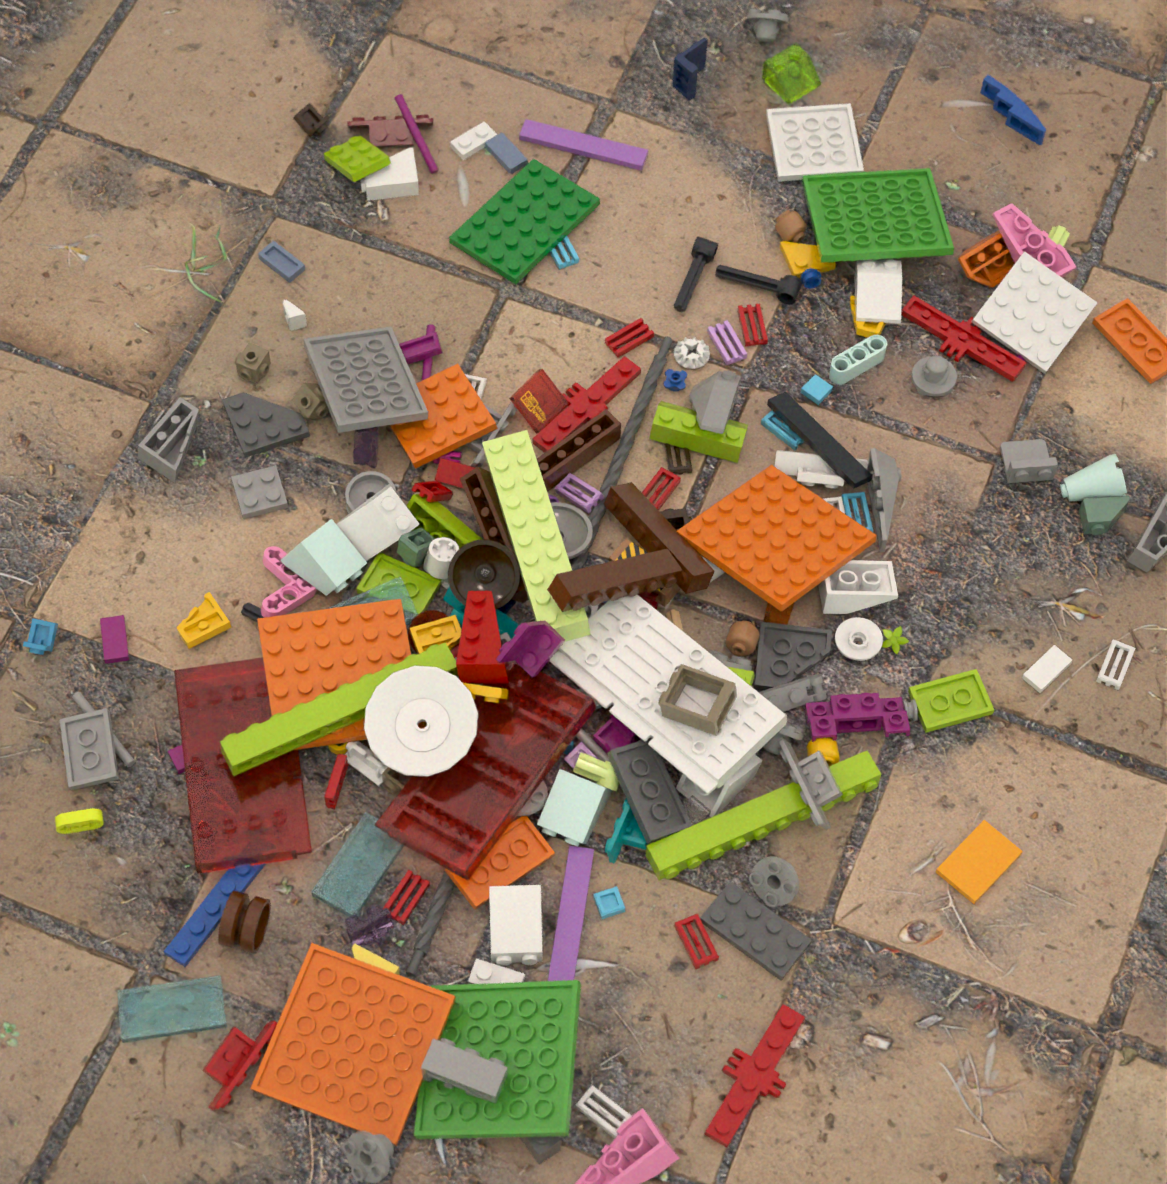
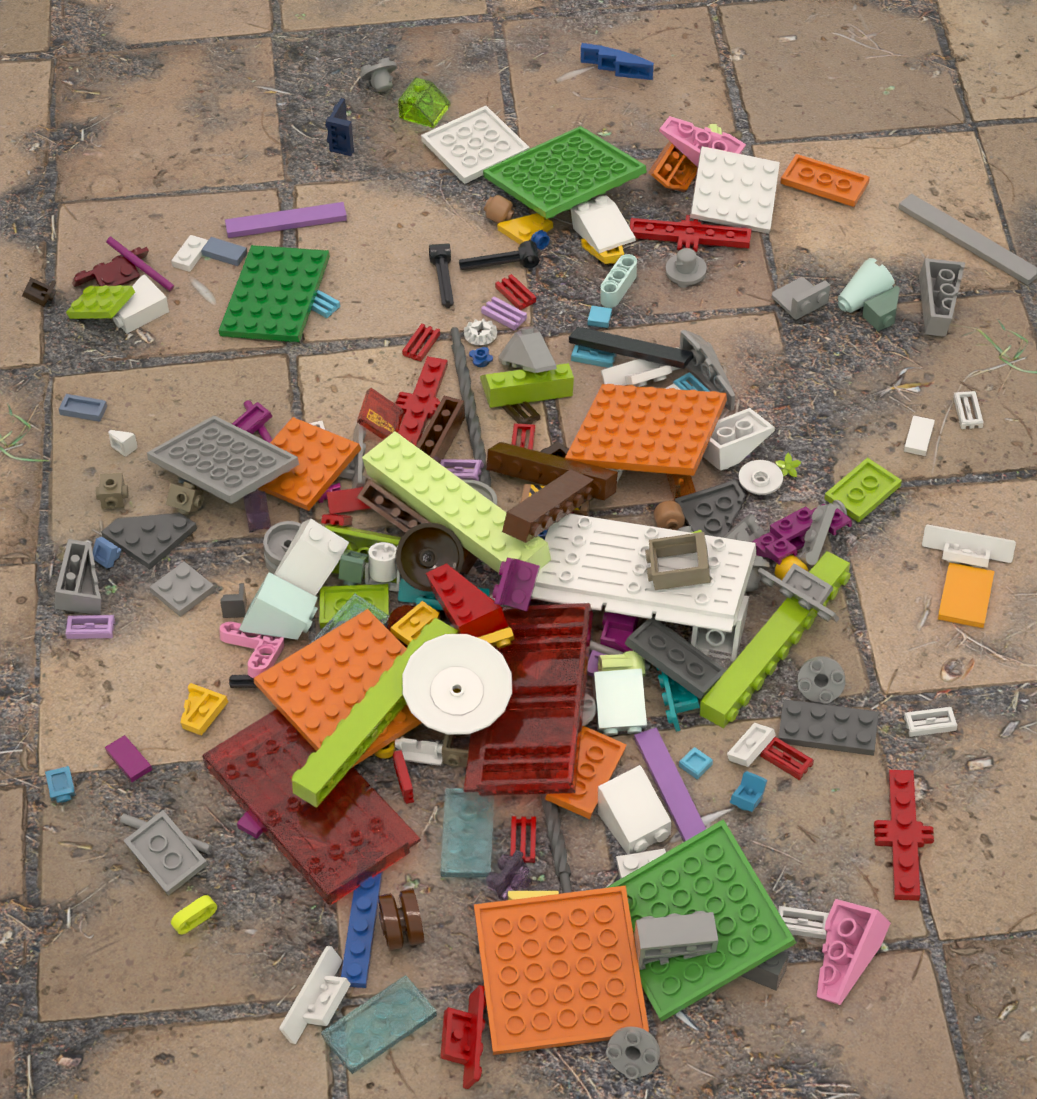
camera: 25 degrees left, 10 degrees down
none -> lavender tile [66,615,115,639]
none -> medium blue tile [92,537,121,568]
none -> dark grey panel [220,583,247,618]
none -> white bracket [280,946,351,1044]
none -> white plate [727,723,776,767]
none -> dark azure bracket [730,771,767,812]
none -> light grey plate [796,505,836,565]
none -> white tile [904,707,957,737]
none -> white bracket [922,524,1016,568]

